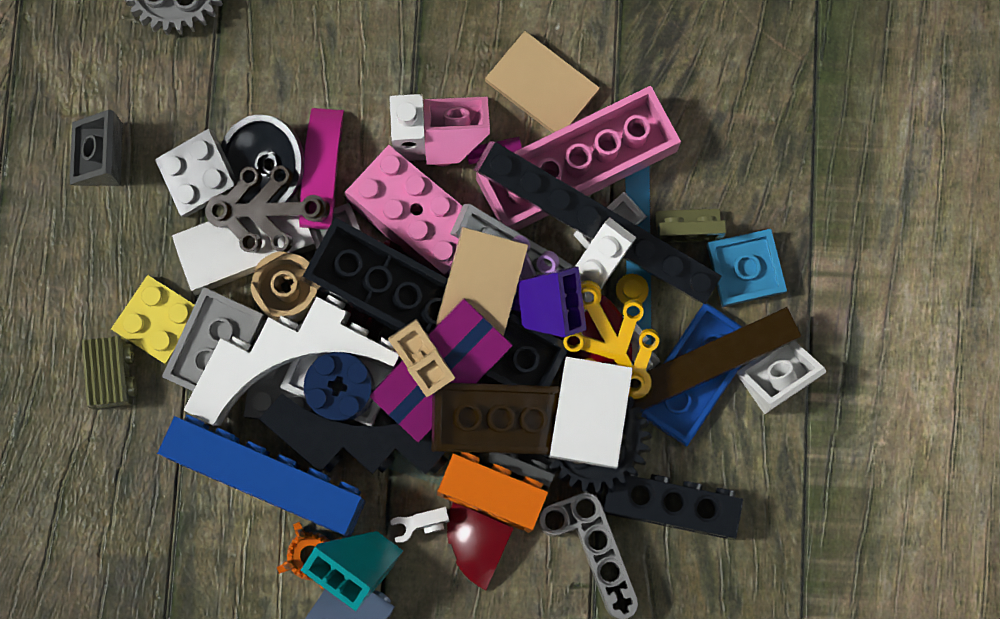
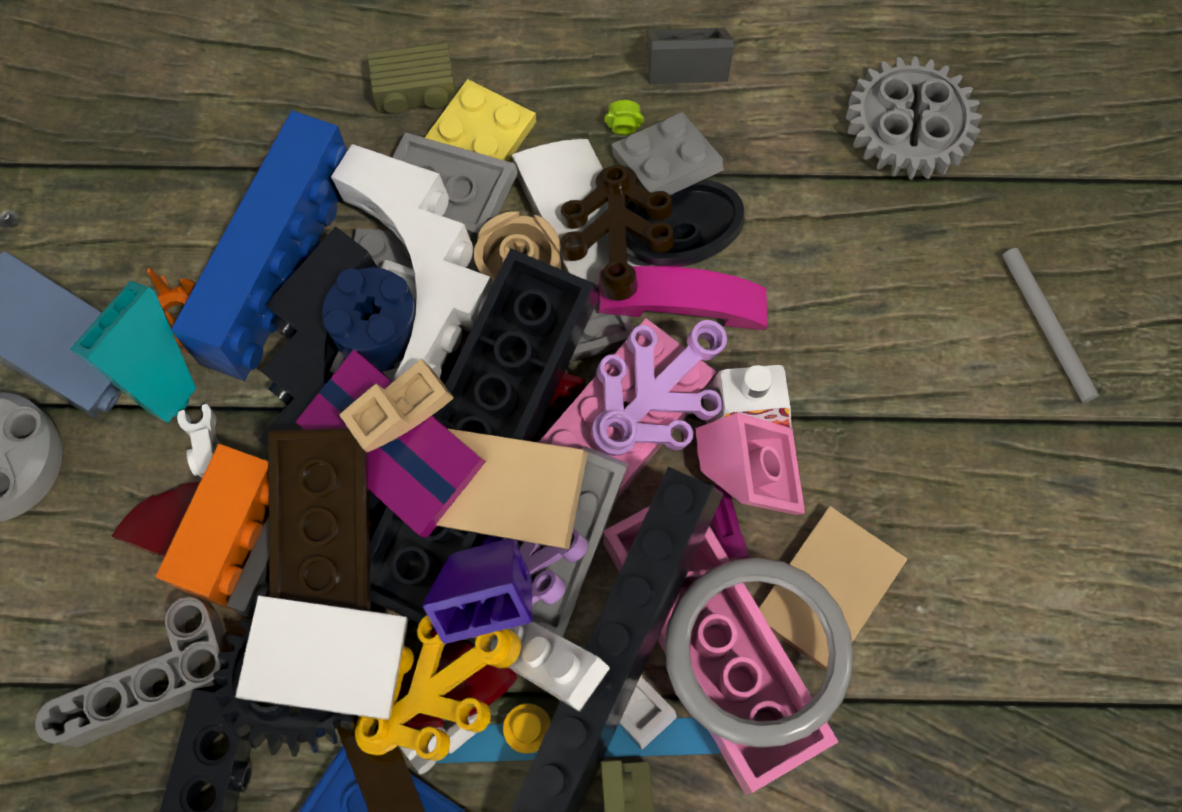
camera: 90 degrees right, 10 degrees down
none -> lavender plant [591,320,727,456]
none -> lime plate [604,100,644,135]
none -> light grey wedge [665,558,854,748]

